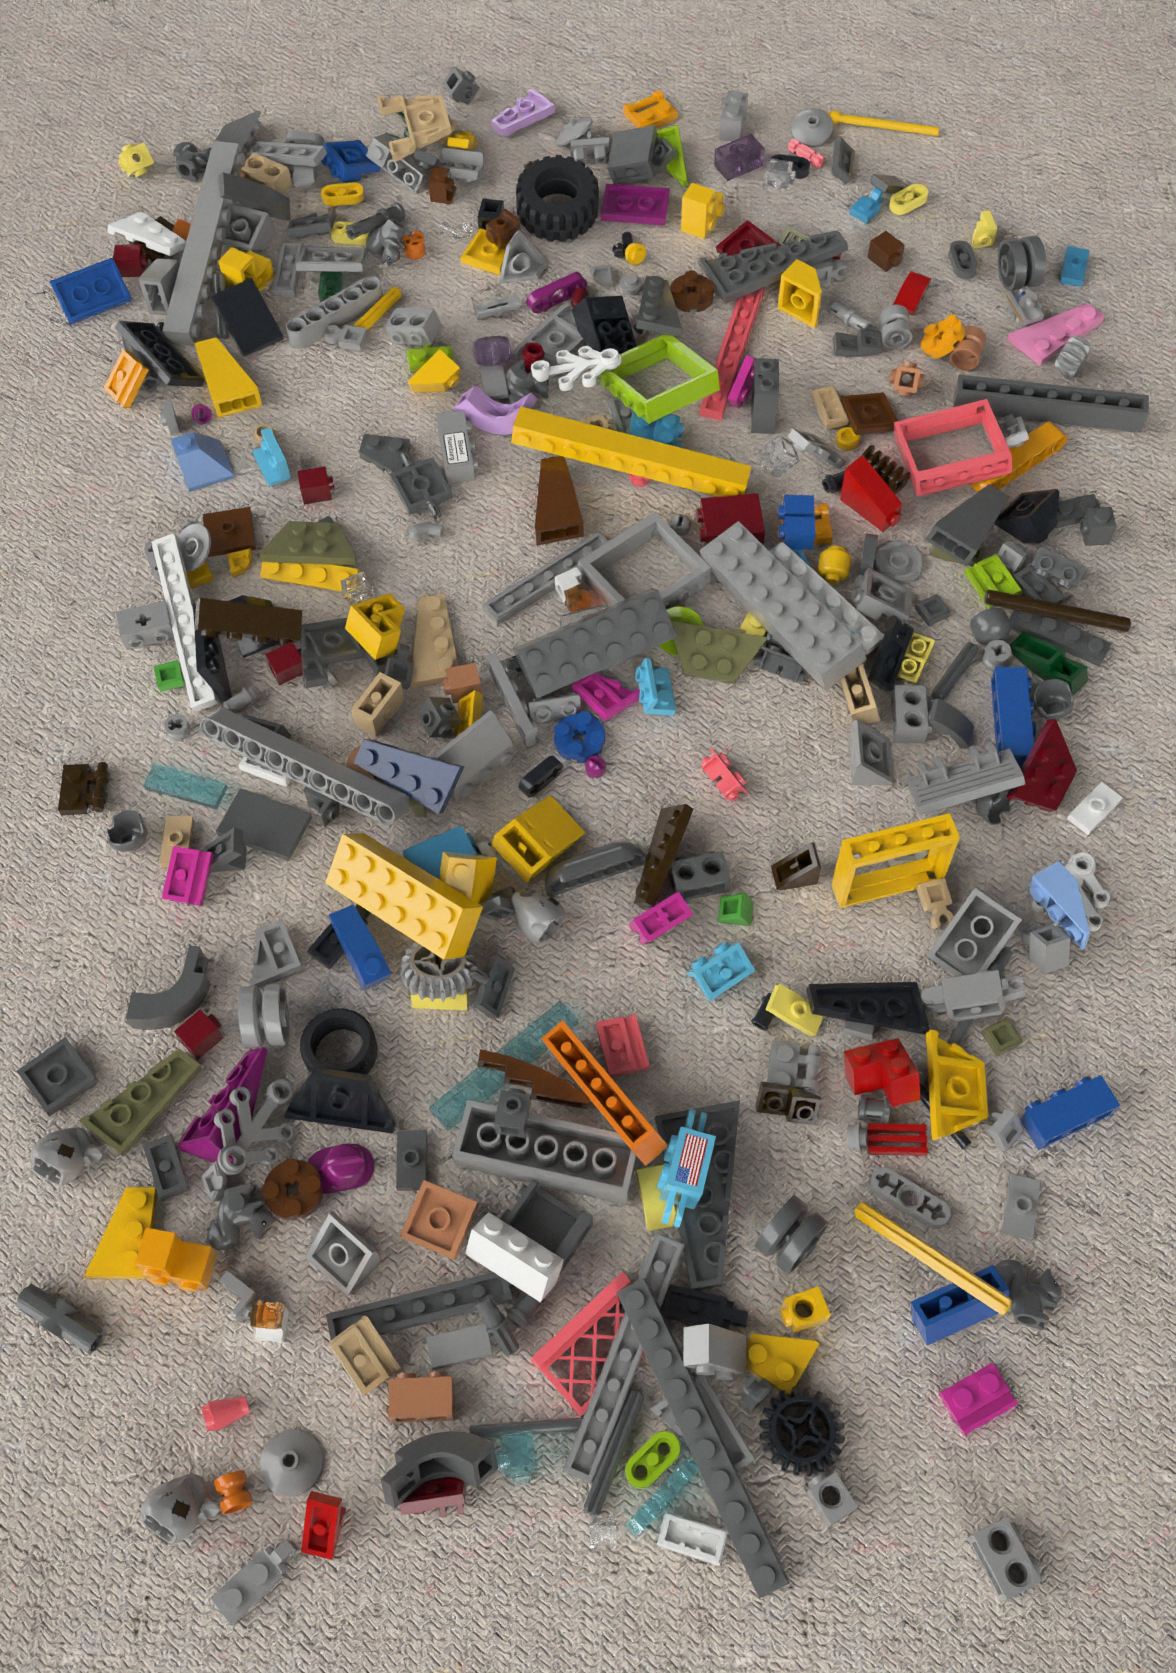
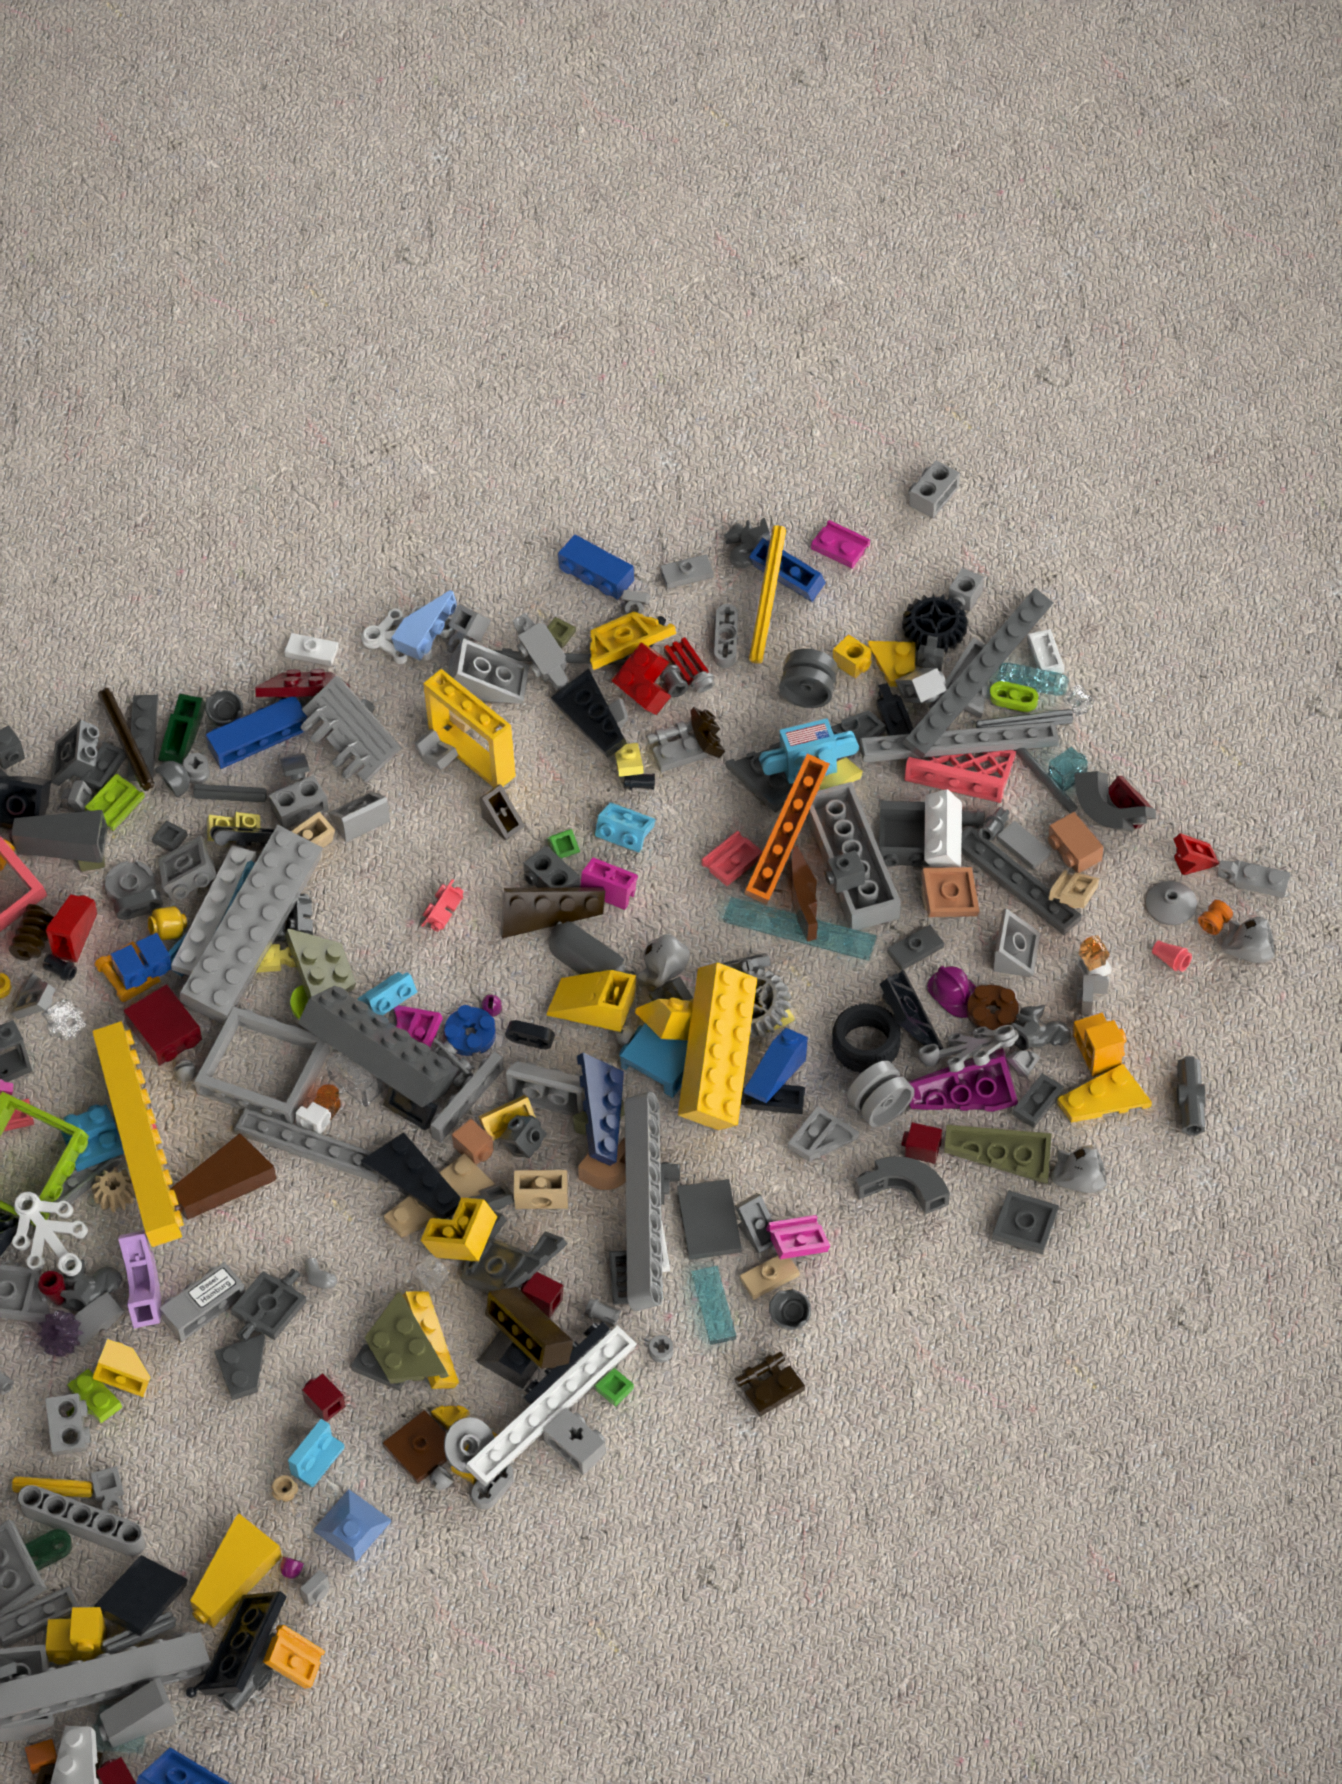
camera: 120 degrees left, 5 degrees down
none -> black wing [361,1132,461,1219]

